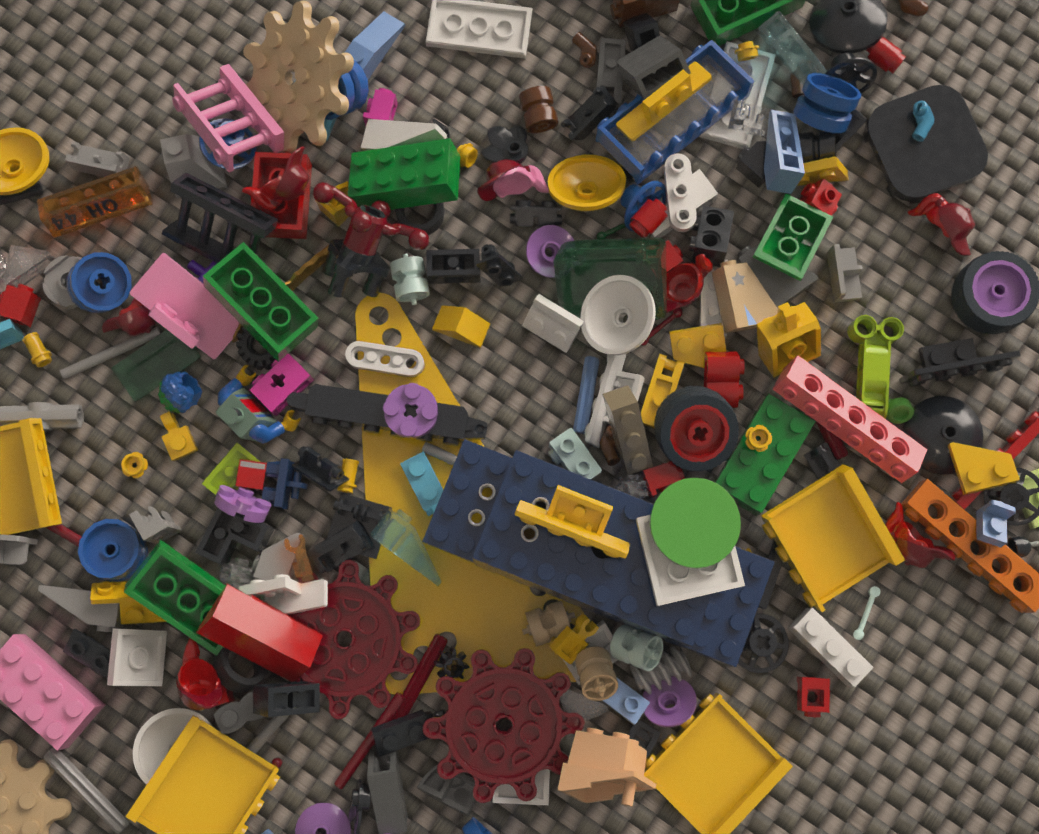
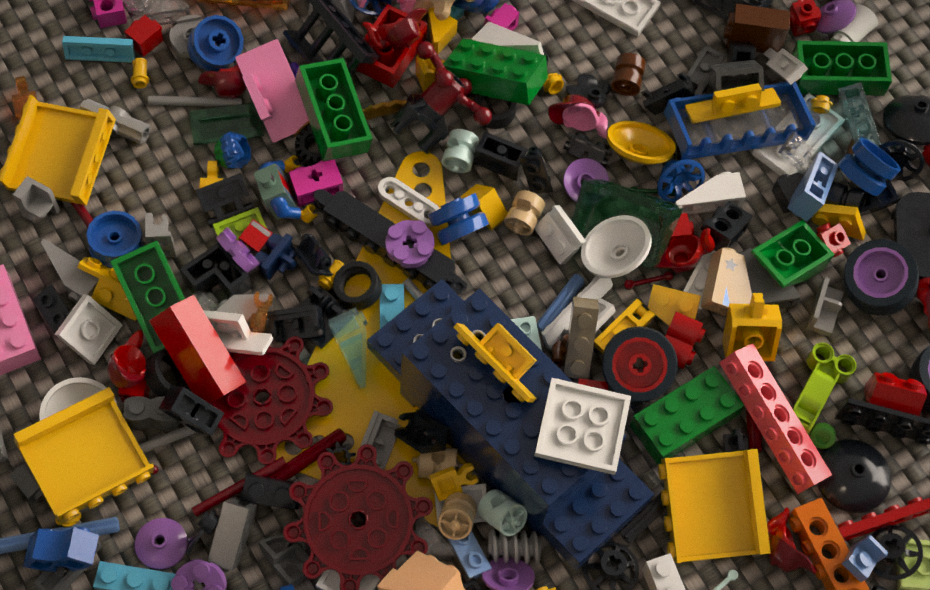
camera: 20 degrees right, 15 degrees down
yellow plate [121,452,148,478] -> none
reddish brown arm [572,32,597,68] -> none
red brick [629,199,668,239] -> none
bright green tile [650,478,741,568] -> none
white plate [664,153,697,232] -> none
yellow plate [745,425,772,452] -> none
yellow wing [948,442,1020,495] -> none
none -> black plate [195,173,254,228]
none -> black tyre [333,261,382,310]
none -> light grey hinge [356,410,401,470]
none -> black hinge [394,409,448,454]
none -> yellow slope [427,7,458,54]
none -> blue wheel [428,193,490,246]
none -> tan wheel [504,190,545,236]
none -> white hinge [764,48,808,85]
none -> wheel [843,239,919,316]
none -> red slope [864,372,927,416]

